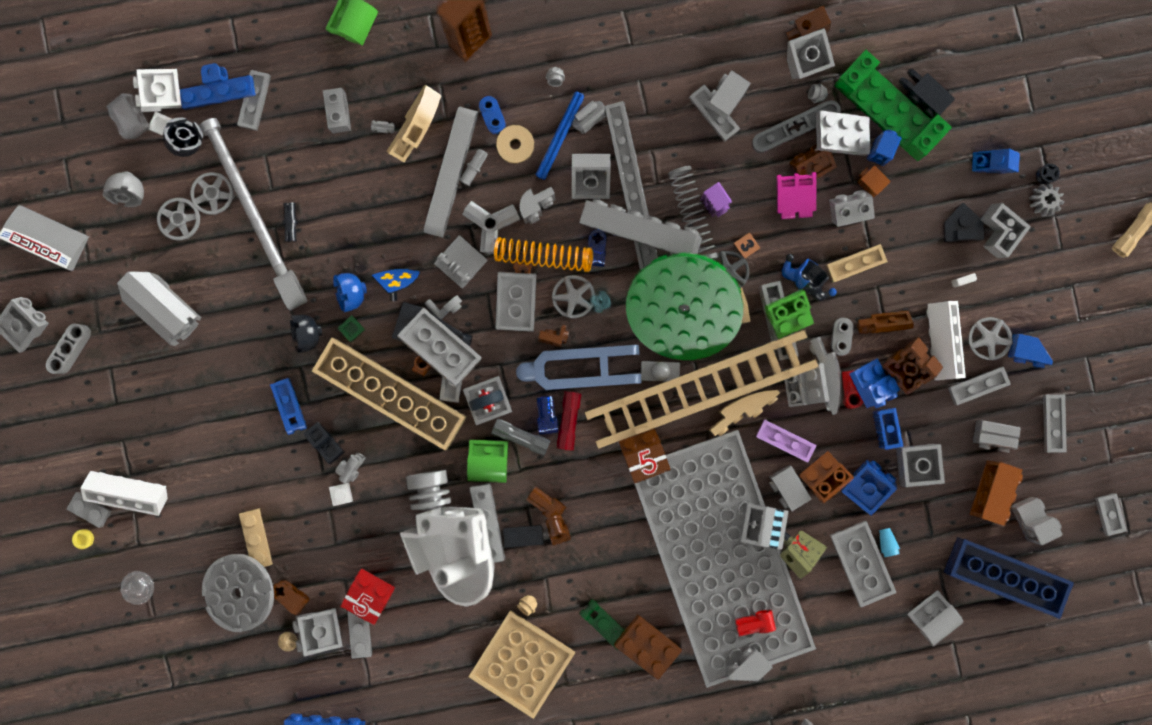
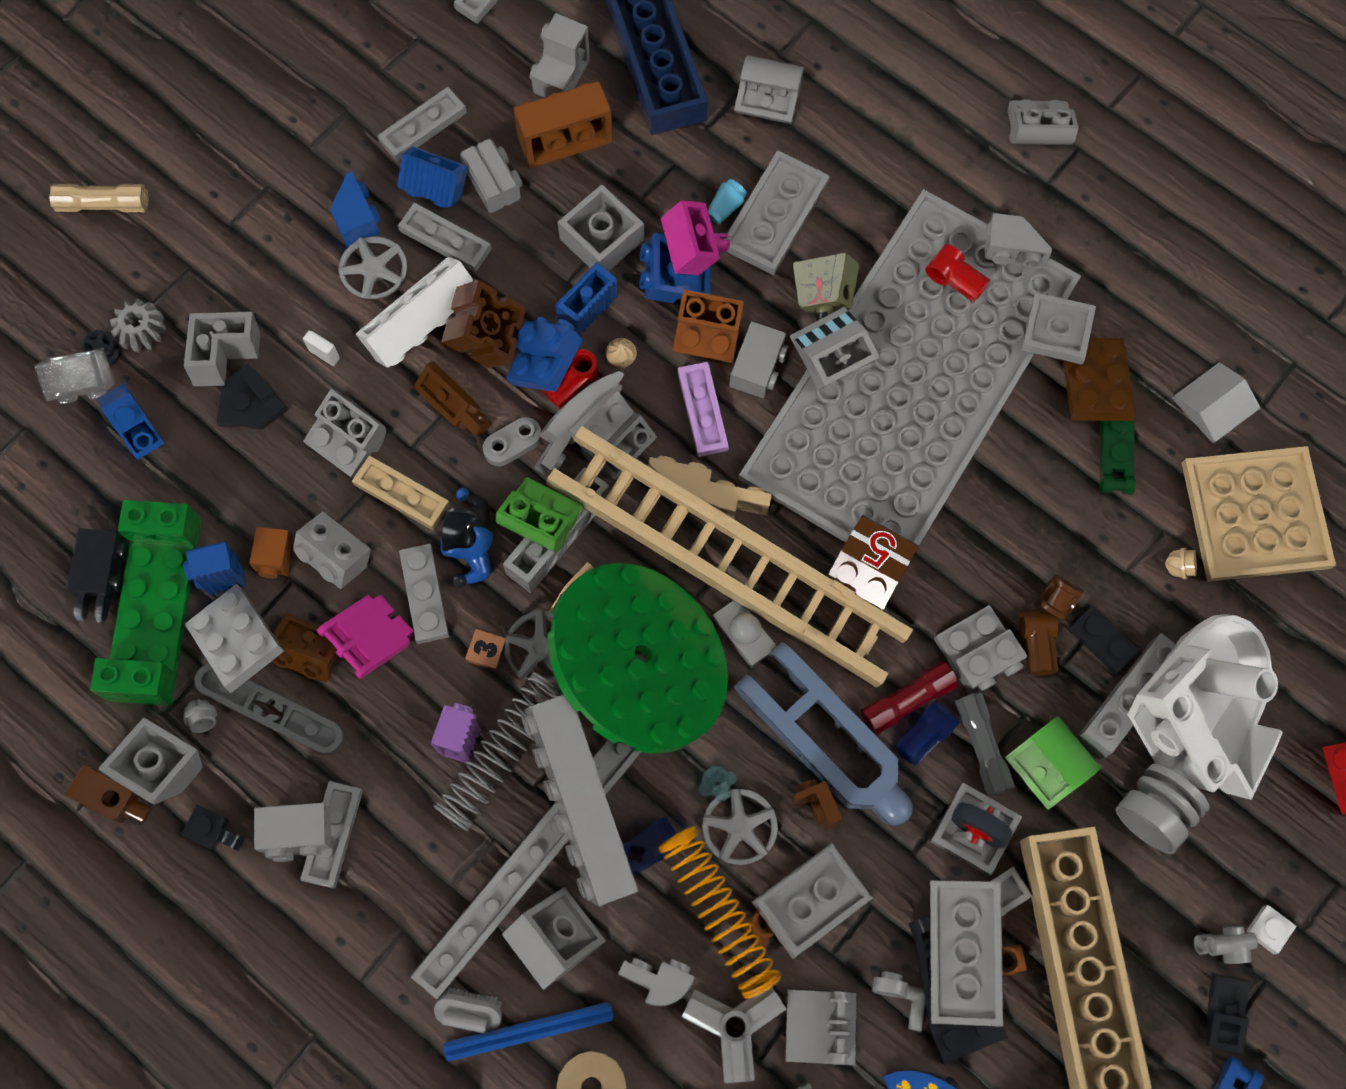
camera: 135 degrees left, 15 degrees down
none -> clear brick [35,348,115,404]
none -> black plate [180,805,245,851]
none -> light grey brick [303,389,386,477]
none -> blue brick [397,146,468,207]
none -> light grey plate [399,544,449,644]
none -> tan plate [606,338,636,368]
none -> dark pink brick [661,200,730,275]
none -> light grey plate [934,605,1028,693]
none -> light grey plate [1021,292,1096,365]
none -> light grey slope [1172,362,1261,444]

